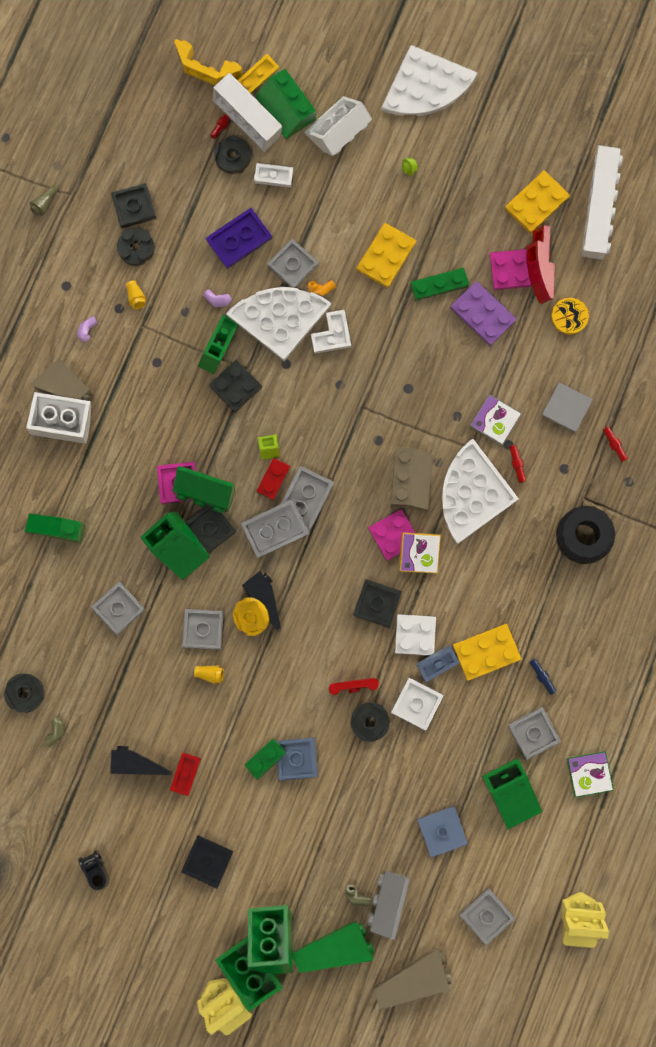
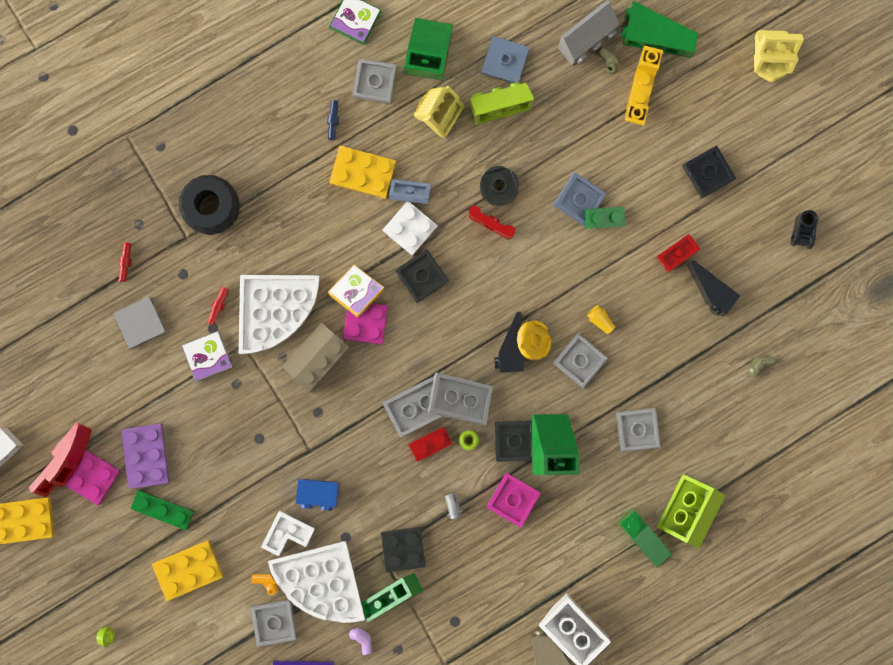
camera: 145 degrees left, 5 degrees up
pearl dark grey plate [4,673,45,713] -> none
green slope [172,466,236,514] -> none
green slope [215,935,284,1012] -> none
green slope [248,905,293,974] -> none
lime slope [258,434,280,460] -> none
white plate [391,678,444,731] -> none
yellow tile [551,297,589,335] -> none
none -> blue brick [296,479,340,511]
none -> light yellow piece [414,86,465,138]
none -> light grey pin [444,493,463,519]
none -> lime plate [459,430,479,450]
none -> lime slope [469,82,534,125]
none -> yellow slope [625,46,663,126]
none -> lime slope [657,474,726,549]

